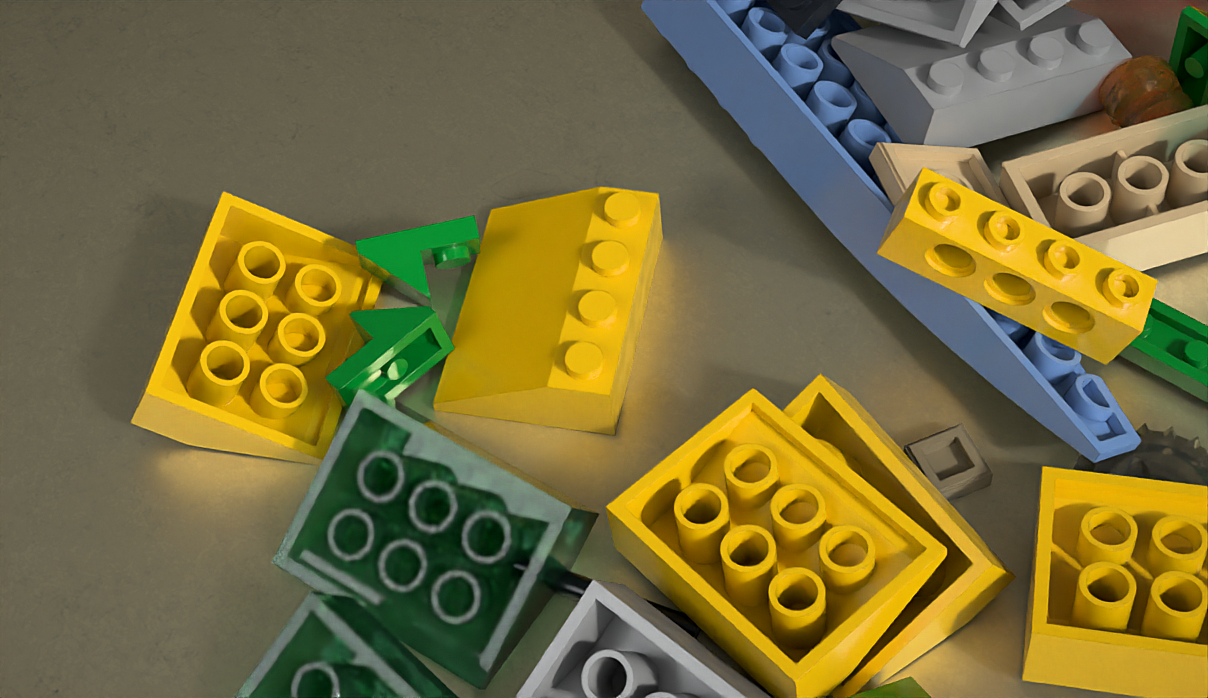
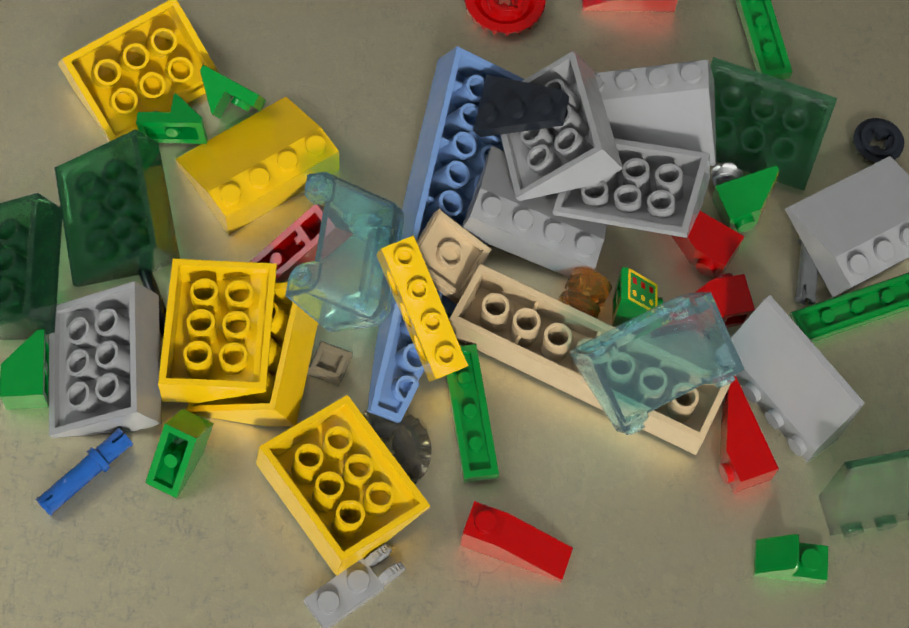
camera: 30 degrees right, 10 degrees up
none -> red slope [249,203,351,283]
none -> clear light blue windscreen [285,172,404,332]

